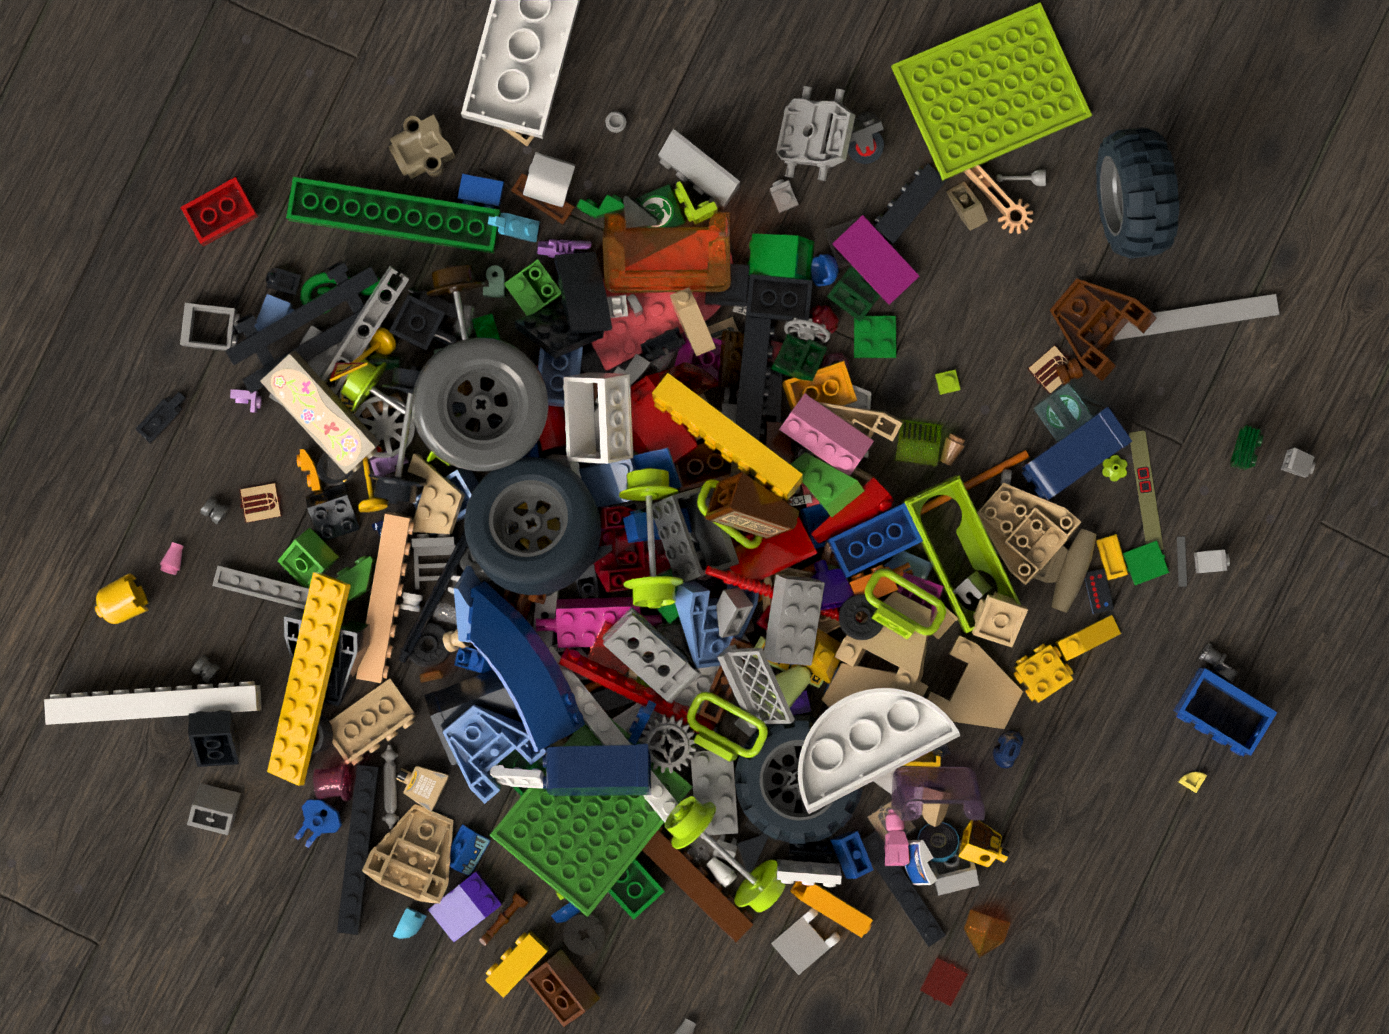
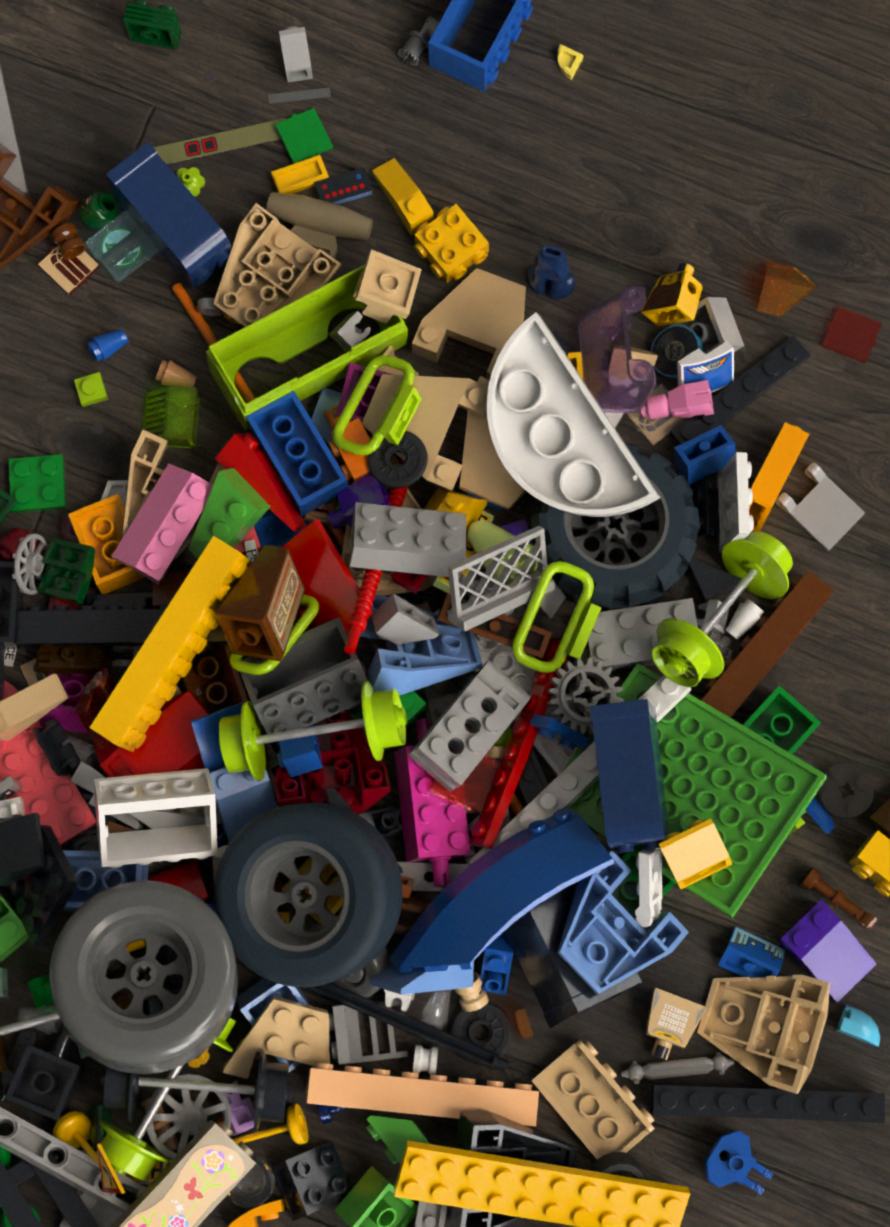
camera: 90 degrees left, 10 degrees down
clear pink piece [313,761,353,801] -> none
none -> dark green head [79,190,118,229]
none -> blue cone [87,329,129,362]
none -> yellow slope [659,818,732,889]

